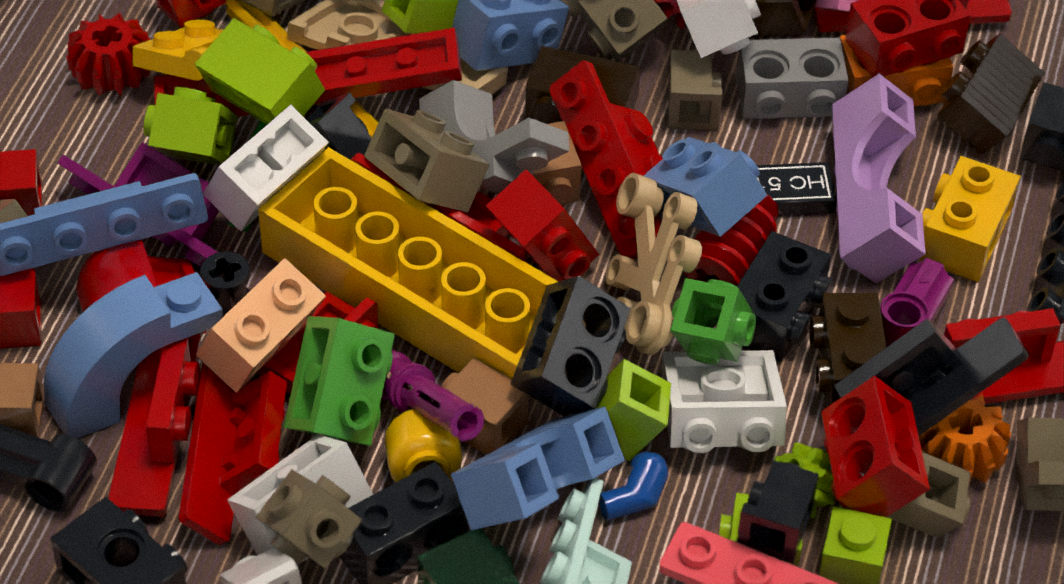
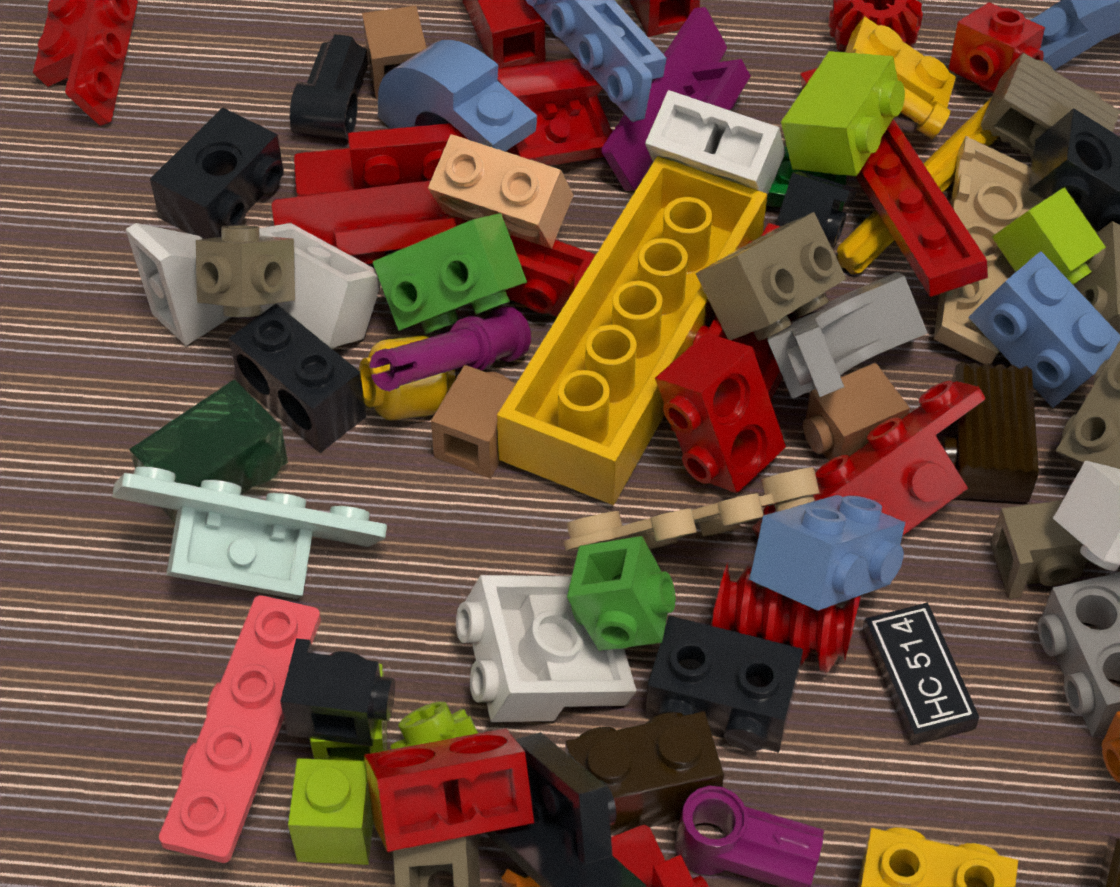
camera: 80 degrees right, 5 degrees up
lime brick [143,87,238,165] -> none
black bush [200,251,250,318] -> none
medium blue arch [451,406,625,530] -> none
black brick [510,276,631,416] -> none
lime brick [587,359,671,461] -> none
blue arm [598,451,668,521] -> none
lavender arch [832,74,925,283] -> none

